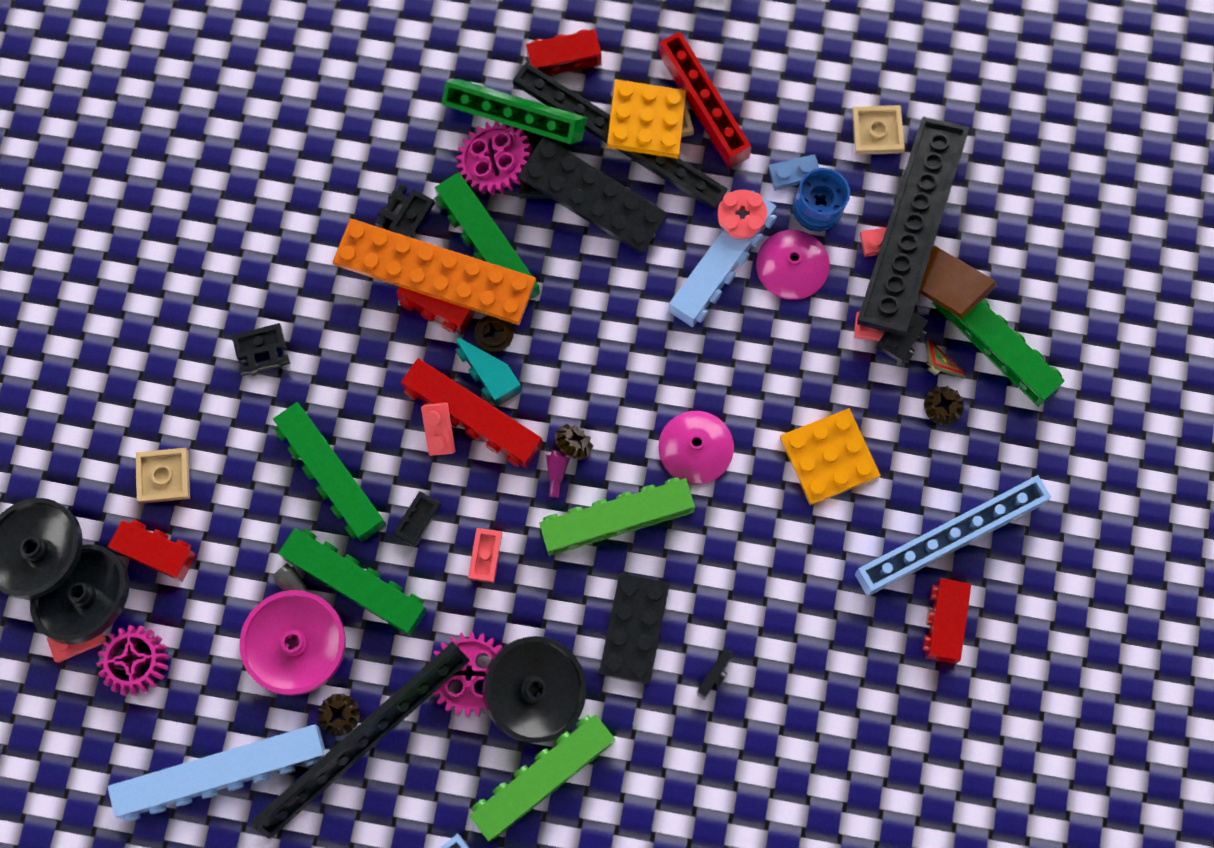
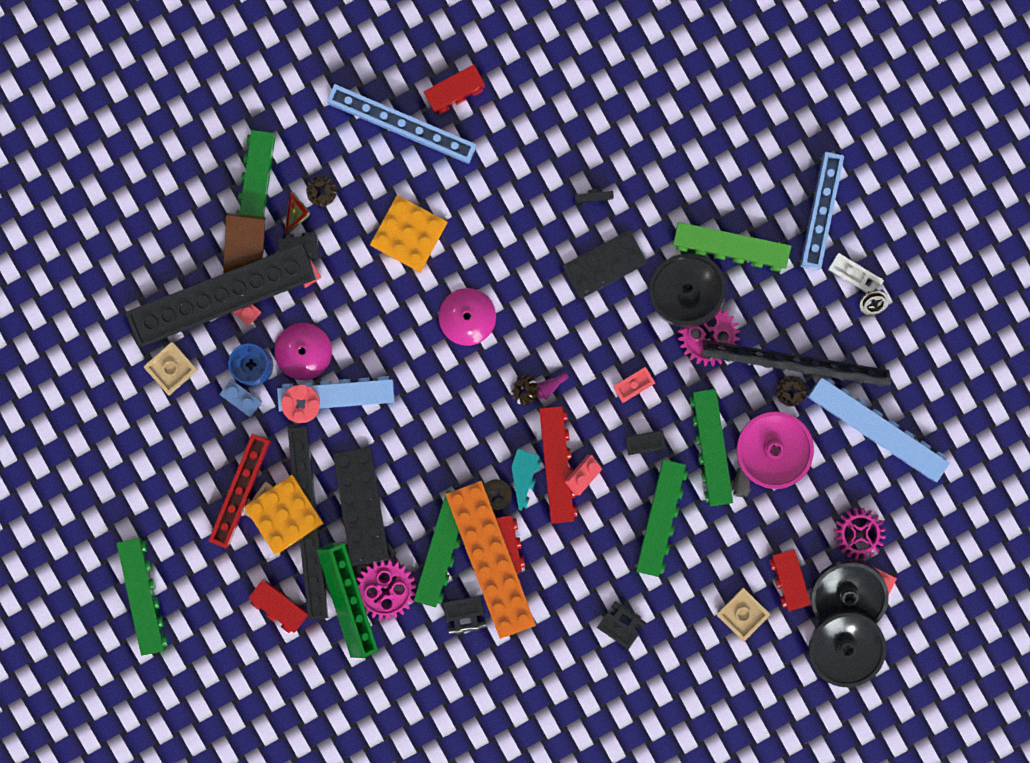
camera: 130 degrees left, 15 degrees up
bright green brick [539,477,695,556] -> none

